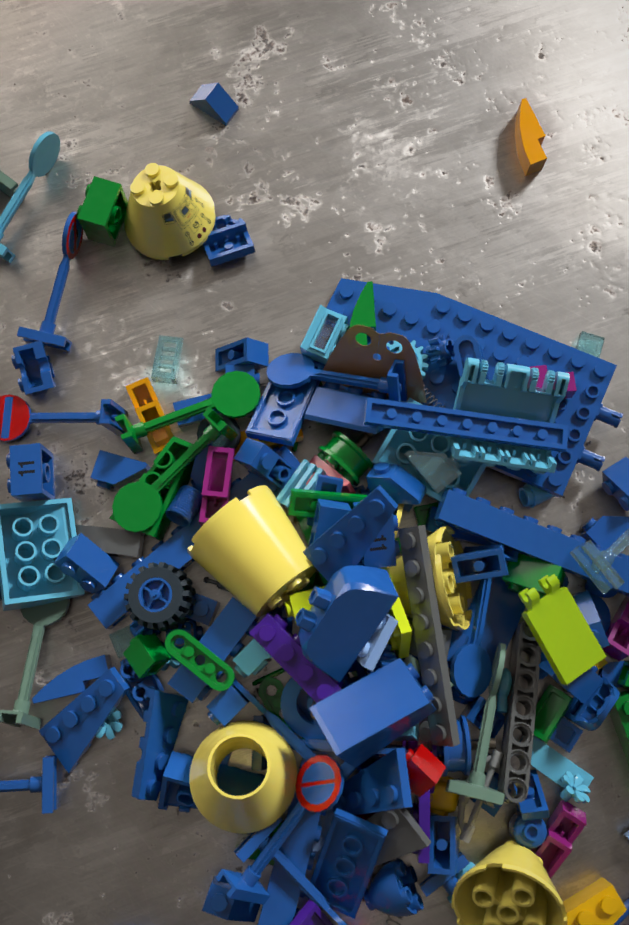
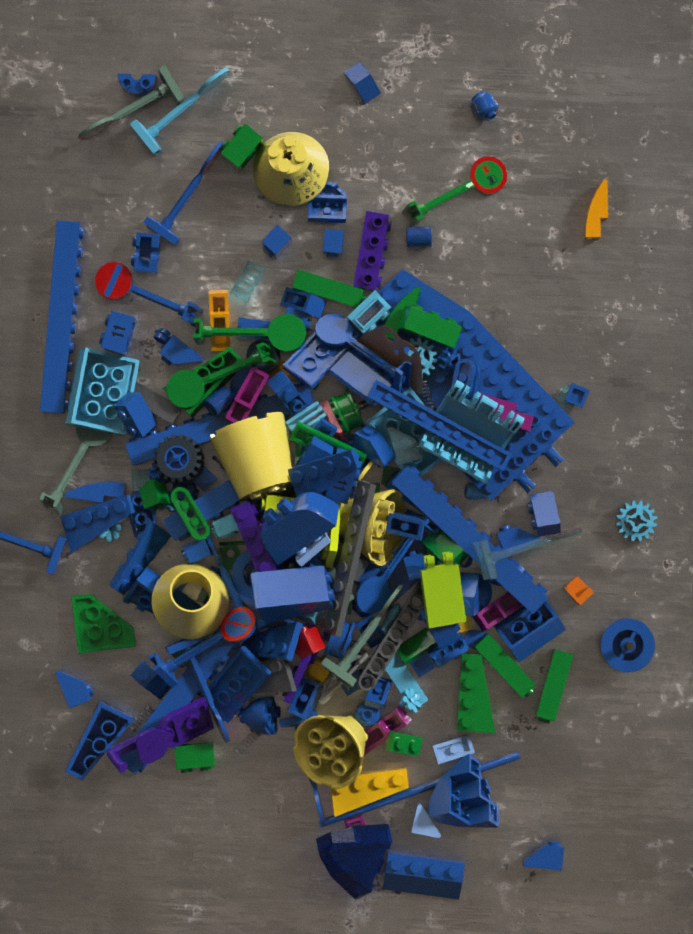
camera: 20 degrees right, 10 degrees up
none -> green plate [71,594,136,654]
none -> blue plate [154,328,171,345]
none -> blue brick [262,225,292,259]
none -> green brick [292,269,366,309]
none -> blue brick [323,229,344,258]
none -> dark purple brick [353,211,392,292]
none -> green plate [385,731,423,756]
none -> green brick [397,304,462,348]
none -> green piece [402,156,508,227]
none -> blue slope [403,550,425,580]
none -> blue piece [406,226,432,247]
none -> blue head [470,91,499,121]
none -> blue tile [564,383,590,408]

